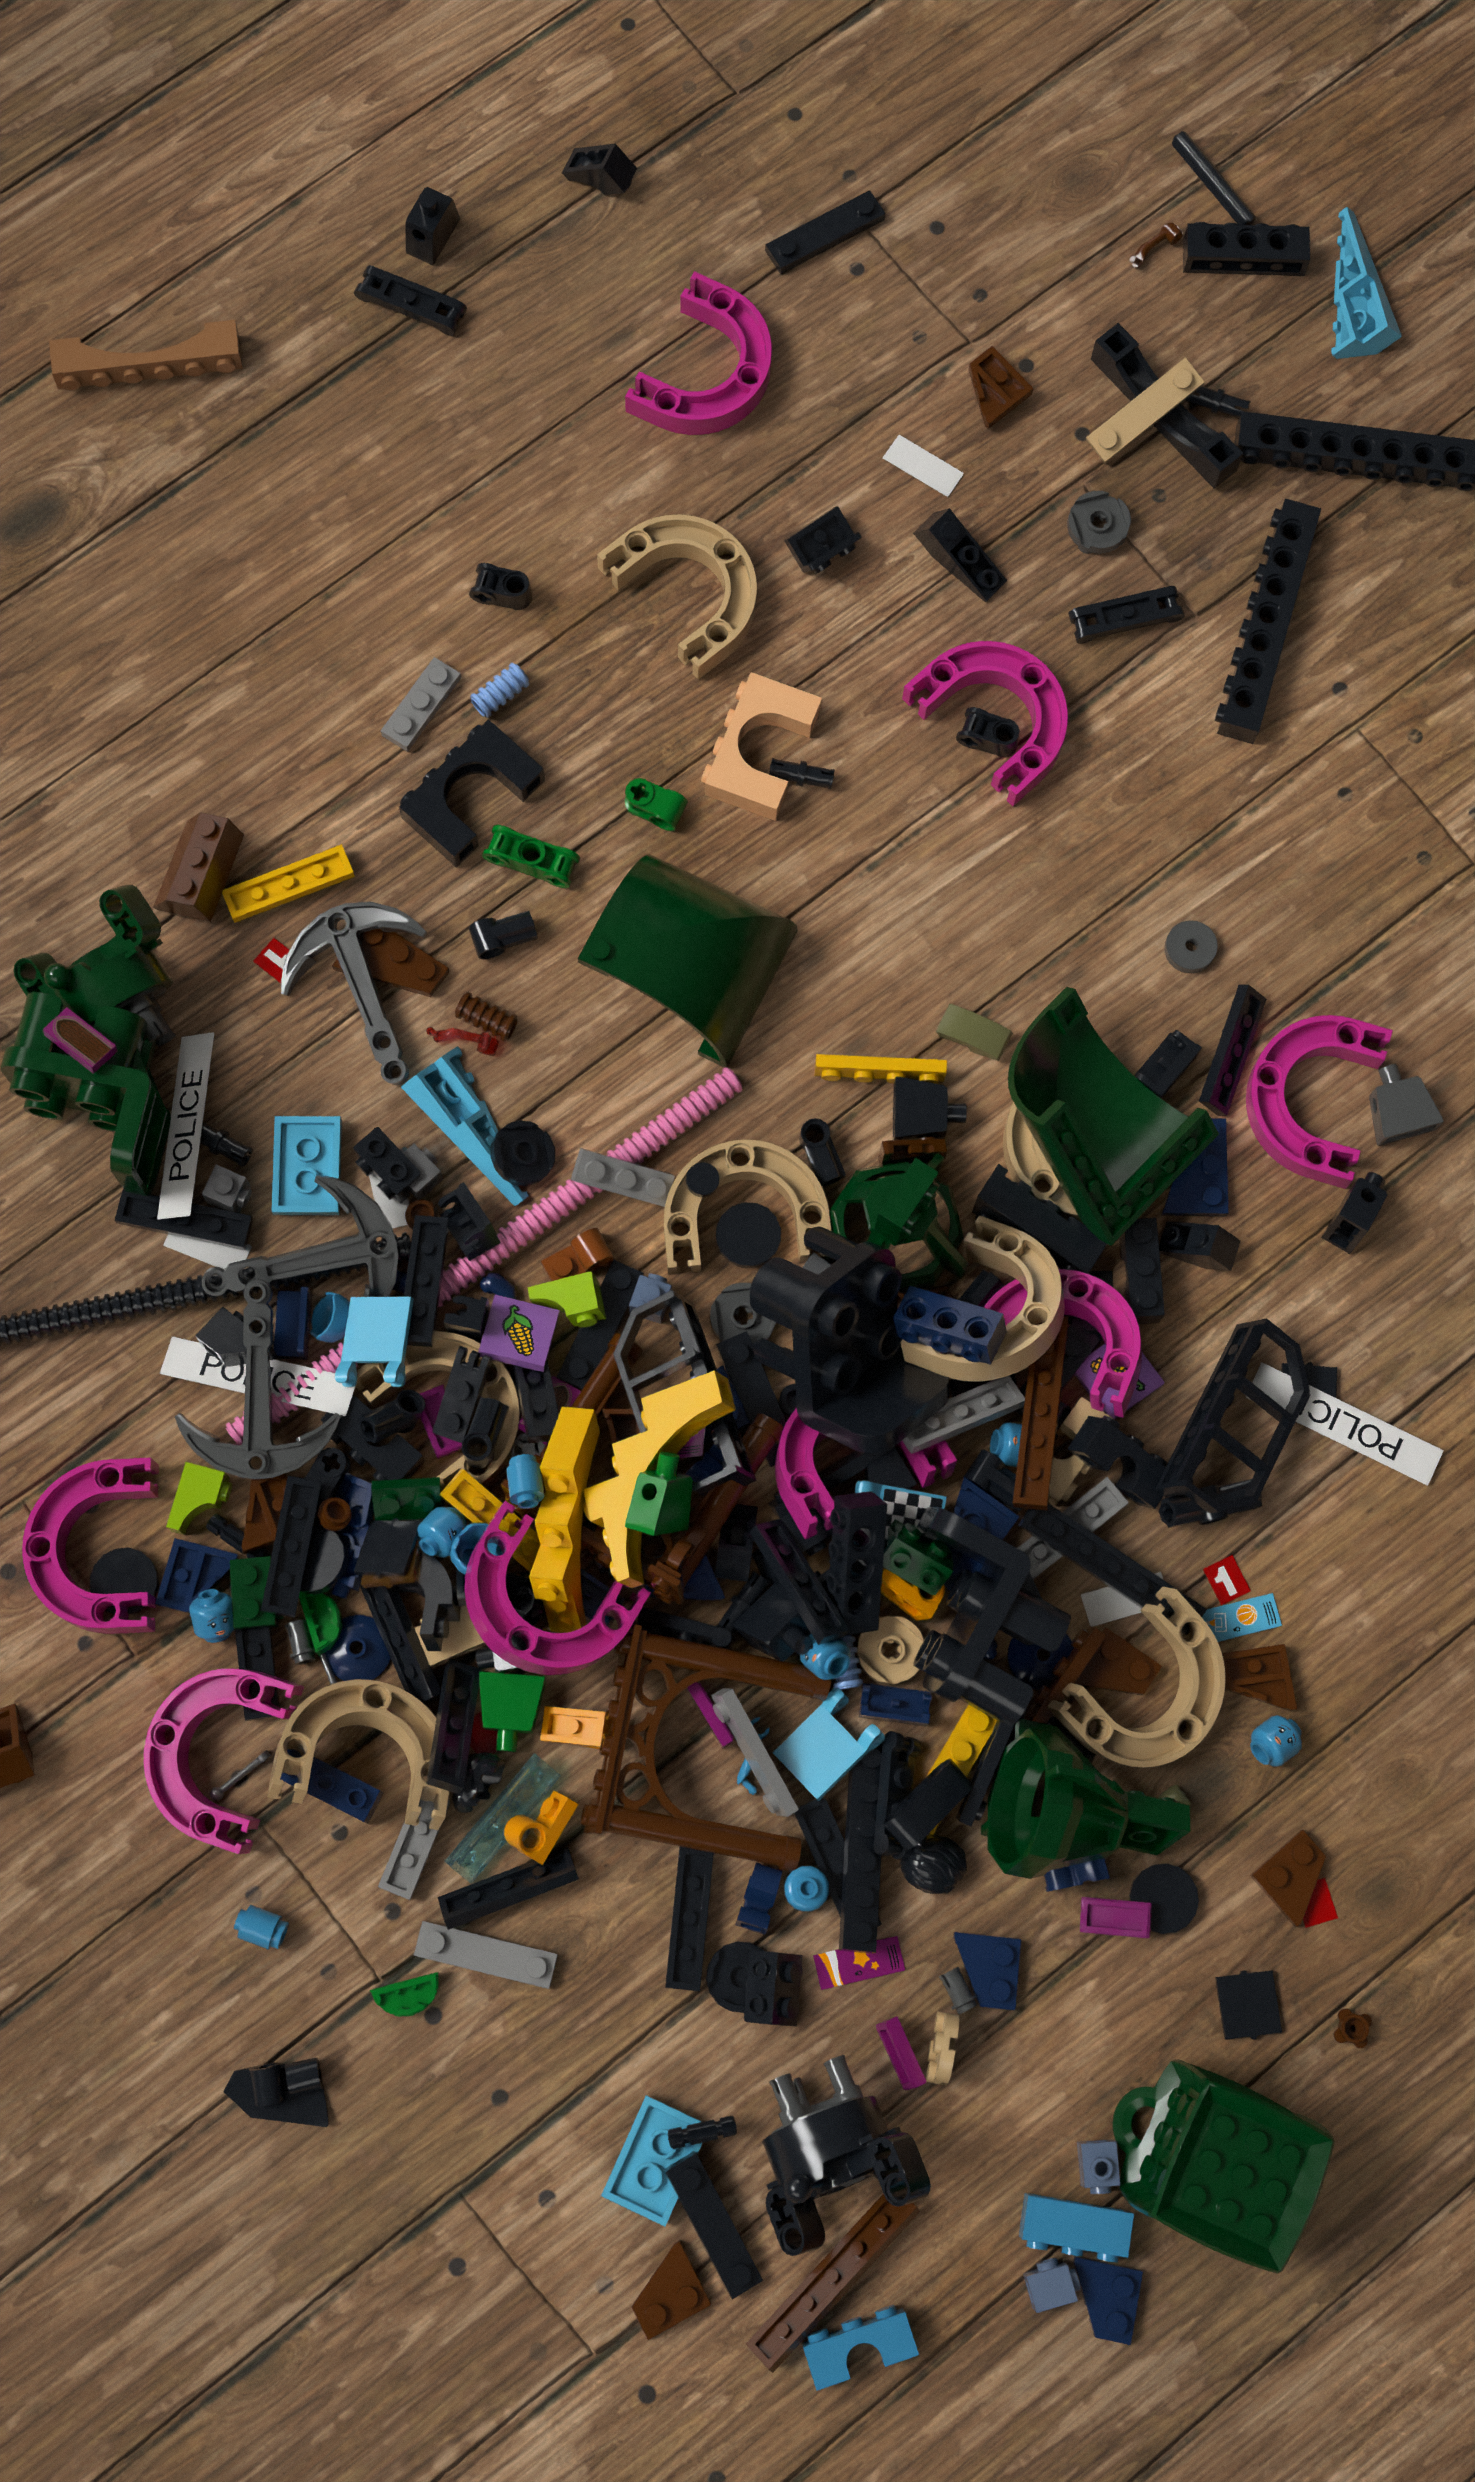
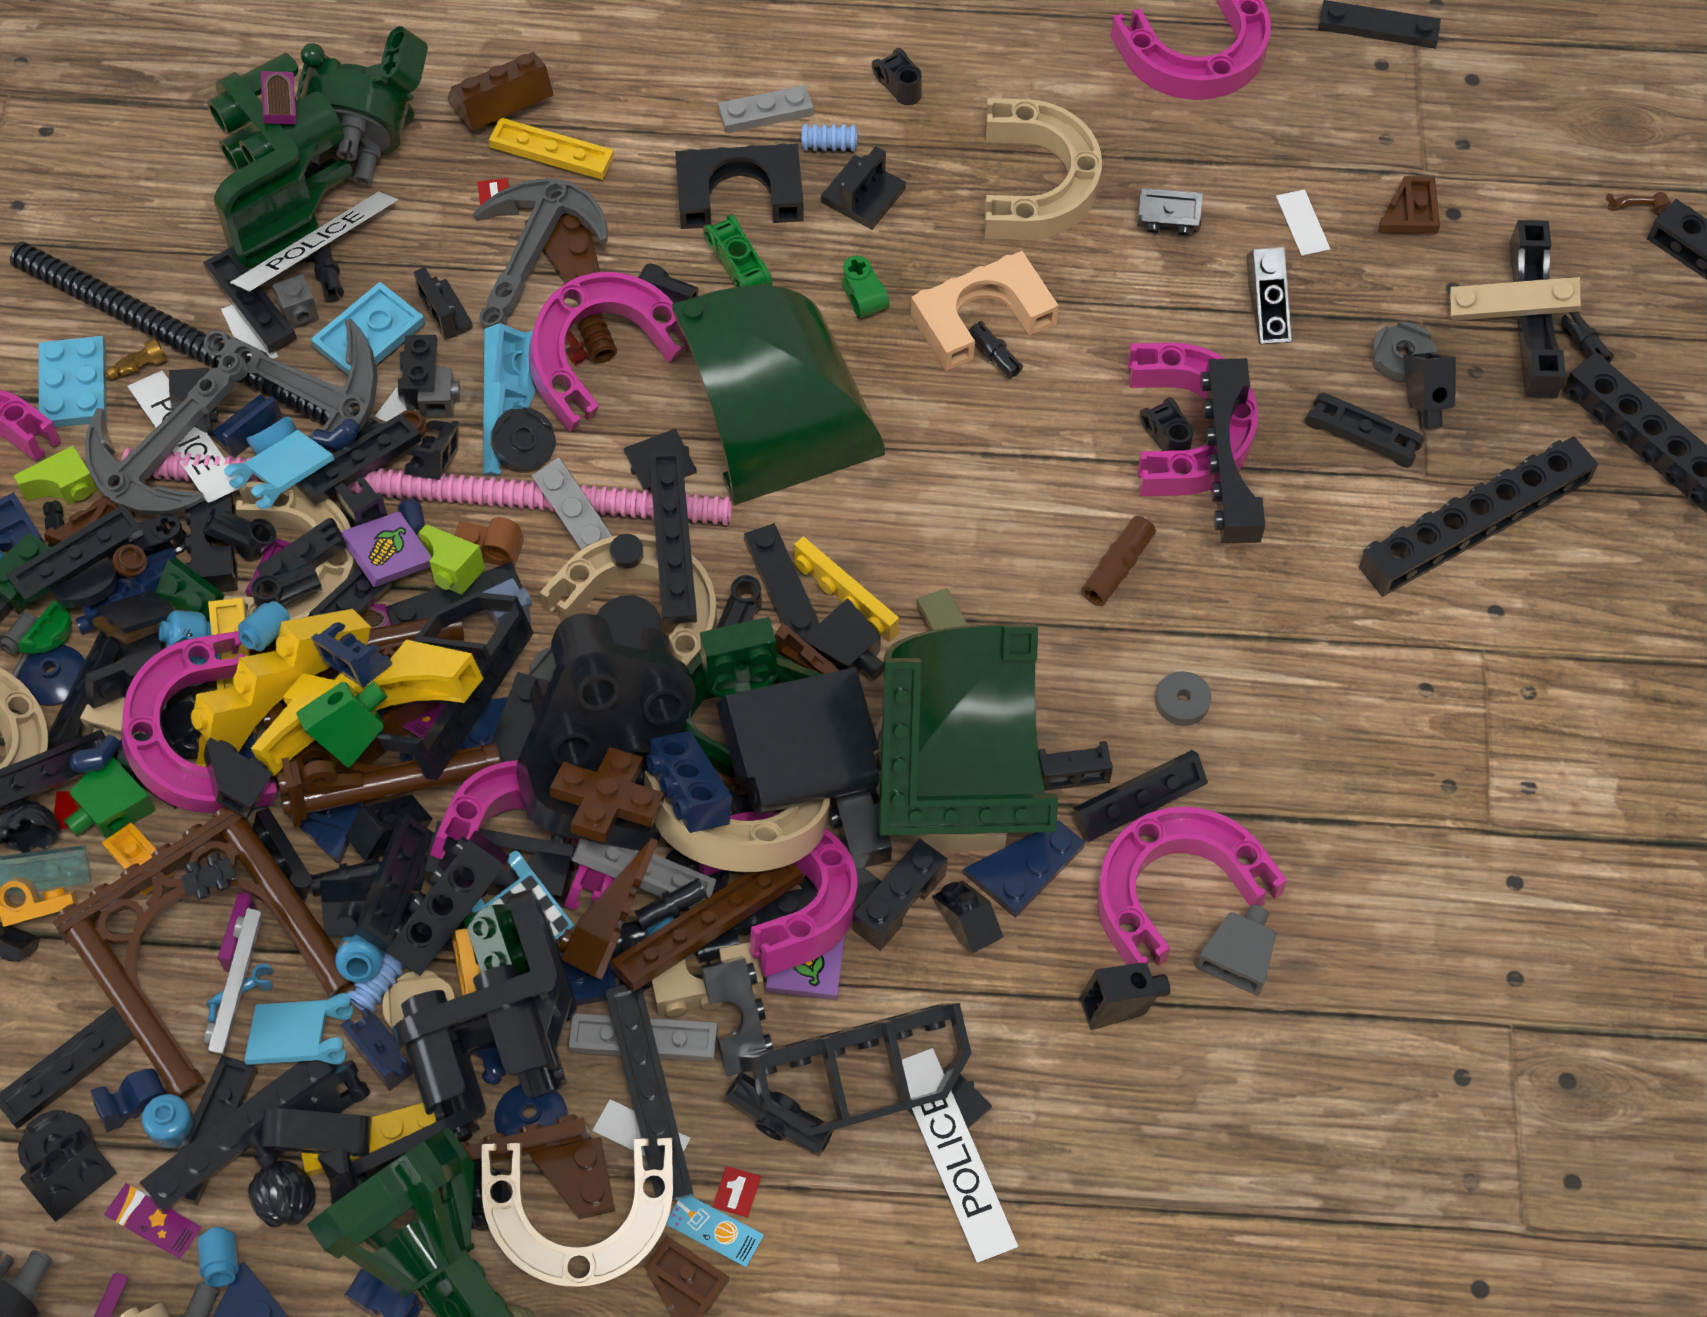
camera: 45 degrees right, 15 degrees down
none -> medium azure plate [39,336,107,428]
none -> dark blue arm [70,735,122,773]
none -> pearl gold piece [105,337,168,380]
none -> black piece [181,853,237,900]
none -> dark azure brick [197,1227,239,1287]
none -> black slope [203,737,273,819]
none -> dark blue hinge [311,622,393,687]
none -> dark blue arm [312,419,359,451]
none -> black slope [318,1146,359,1204]
none -> black bracket [414,267,473,339]
none -> dark pink piece [529,272,690,433]
none -> reddish brown plate [550,747,665,843]
none -> reddish brown wedge [558,837,658,979]
none -> black piece [623,428,697,491]
none -> black pin [634,877,708,931]
none -> black plate [649,450,697,625]
none -> black piece [716,667,879,815]
none -> black plate [744,523,820,639]
none -> black bracket [821,146,906,230]
none -> reddish brown axle [1081,516,1156,606]
none -> black arch [1200,358,1266,543]
none -> black torso [1403,352,1456,428]

